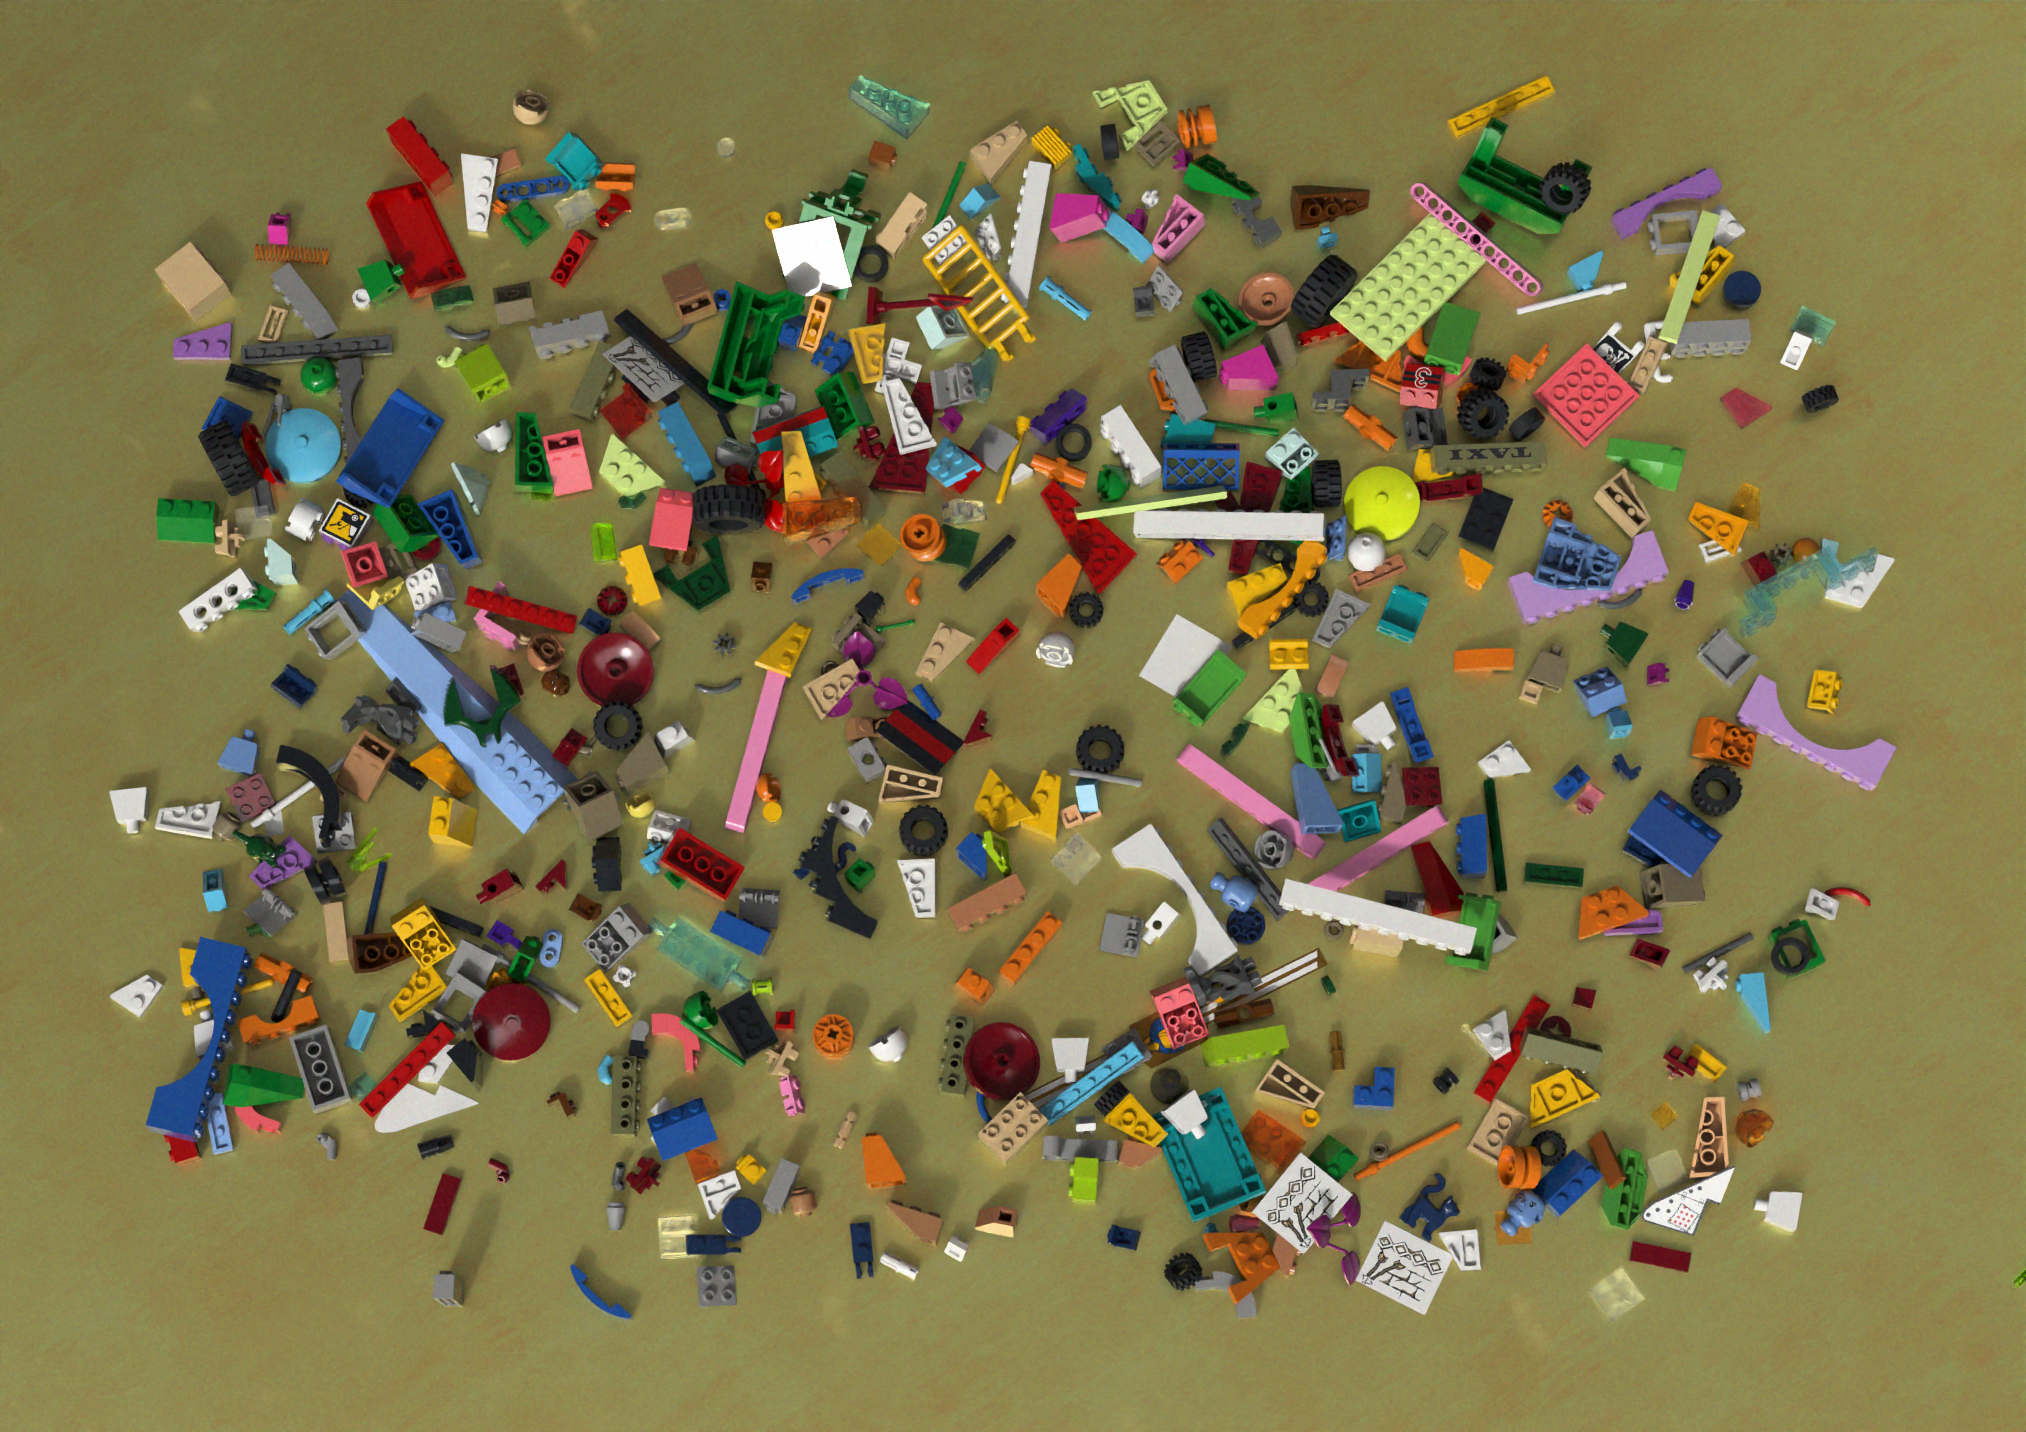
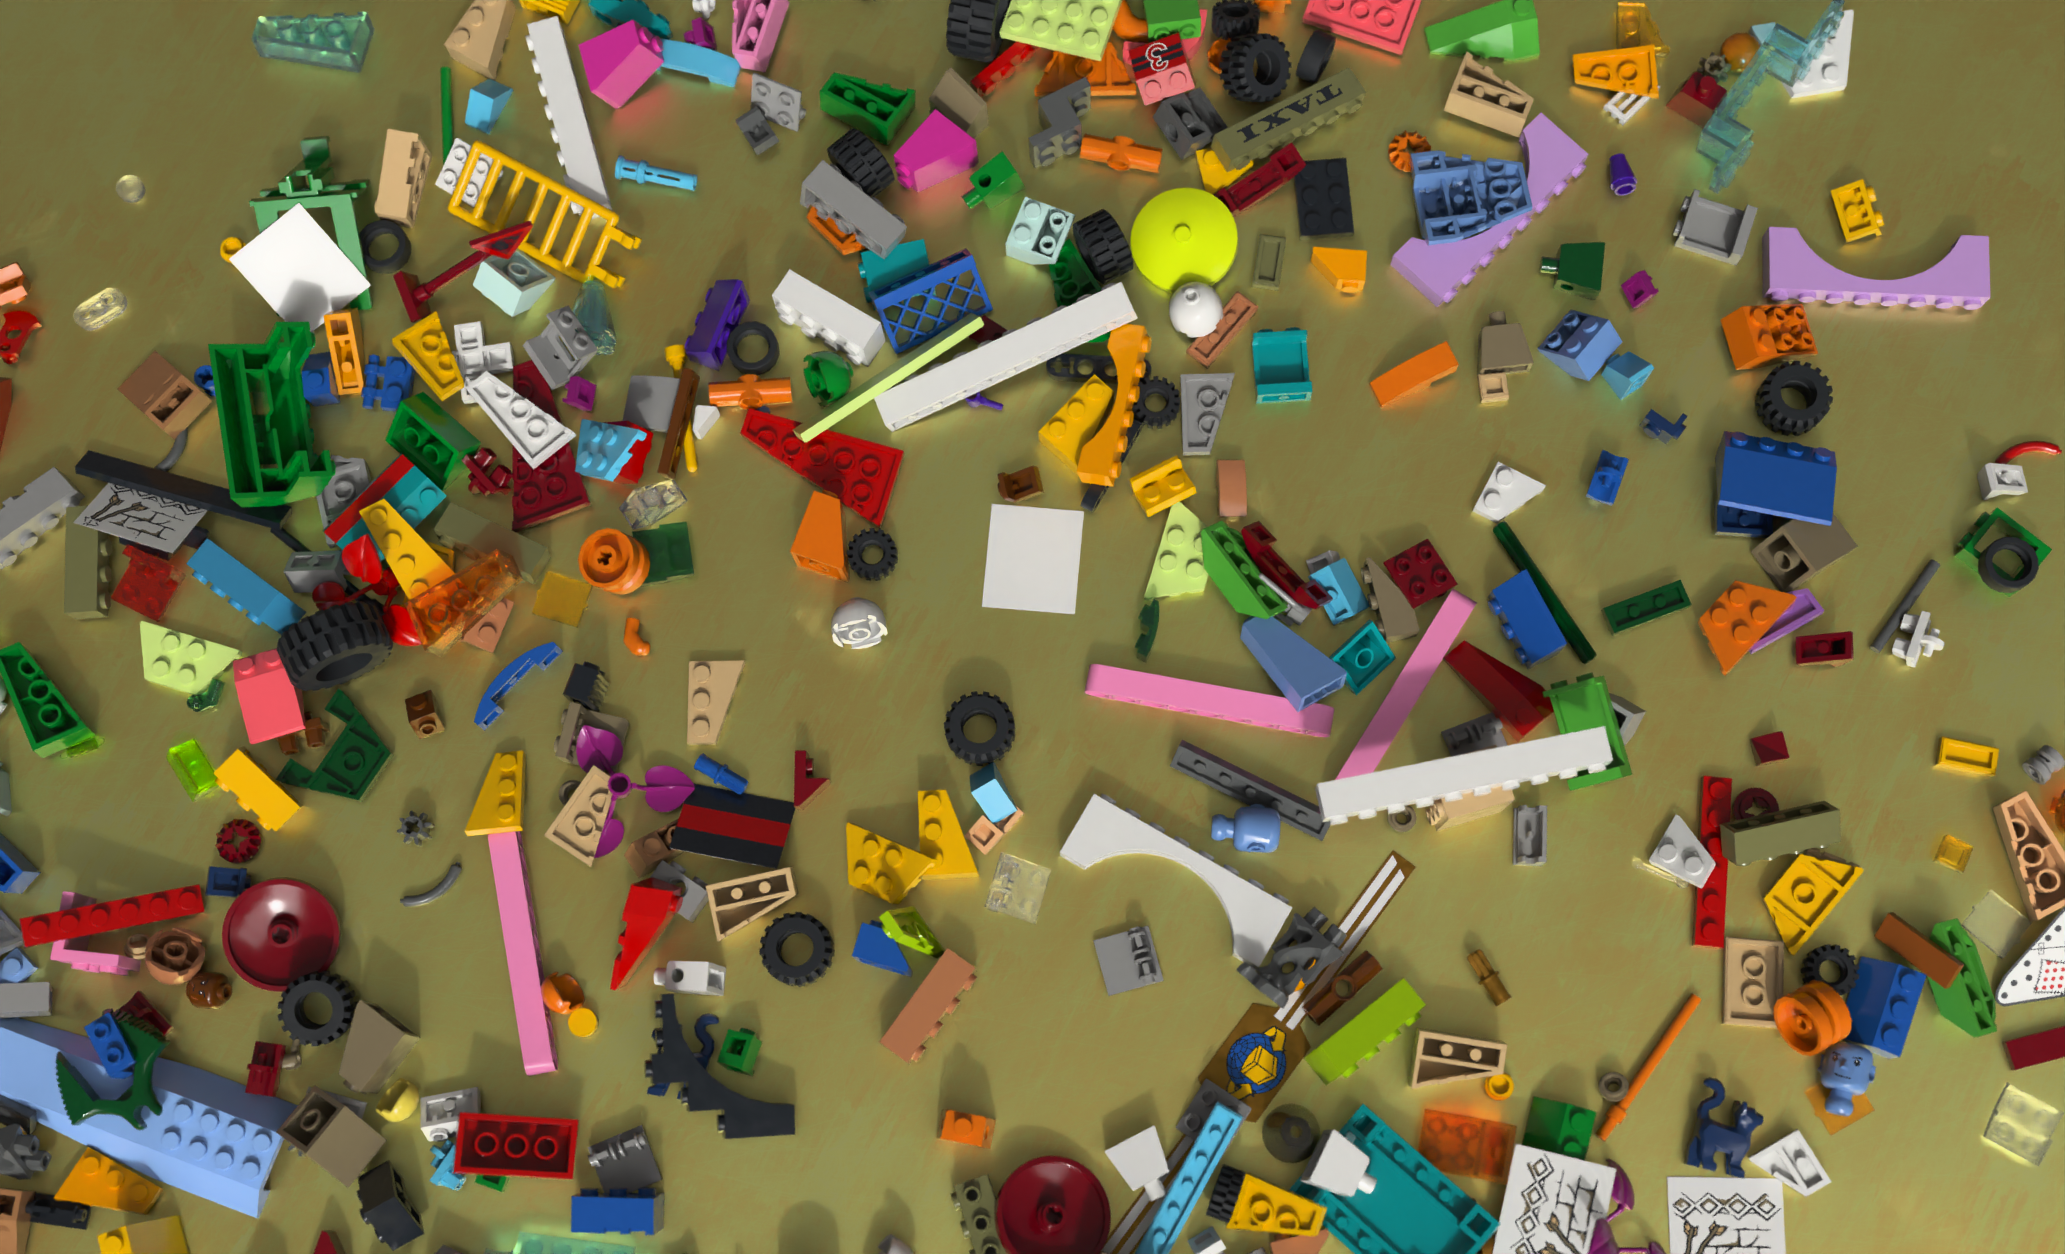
camera: 20 degrees left, 0 degrees up
coral slope [543,429,593,496] -> none
light nougat slope [619,611,661,651] -> none
white torso [654,721,695,759] -> none
dark orange brick [868,141,898,170] -> none
green hinge [876,619,915,633] -> none
white wing [897,859,936,918] -> none
black beam [958,534,1017,592] -> none
red slope [966,617,1020,675] -> none
white hinge [976,214,1002,260] -> none
orange arch [999,911,1063,986] -> none
light grey bar [1068,767,1142,787] -> none
white torso [1141,902,1181,945] -> none
coral slope [1149,977,1209,1050] -> none
orange bracket [1156,539,1203,583] -> none
bright green panel [1172,649,1247,728] -> none
green bar [1204,419,1279,437] -> none
dark blue tile [1226,907,1265,945] -> none
dark red wing [1228,461,1283,576] -> none
nougat dish [1239,272,1295,326] -> none
light grey cylinder [1254,830,1294,869] -> none
dark green tile [1321,975,1336,995] -> none
medium blue hinge [1325,515,1346,561] -> none
white torso [1352,701,1397,750] -> none
blue brick [1352,1067,1395,1110] -> none
blue slope [1390,687,1434,763] -> none
black wheel [1432,1067,1460,1095] -> none
clear pink bracket [1574,782,1606,815] -> none
dark grey piece [1596,589,1642,609] -> none
dark red hips [1663,1045,1699,1080] -> none
medium azure slope [1735,972,1771,1033] -> none
none -> blue bracket [84,1013,136,1079]
none -> red wedge [610,877,683,991]
none -> reddish brown tile [657,368,700,480]
none -> reddish brown bracket [998,466,1044,503]
none -> light grey hinge [1513,805,1547,866]

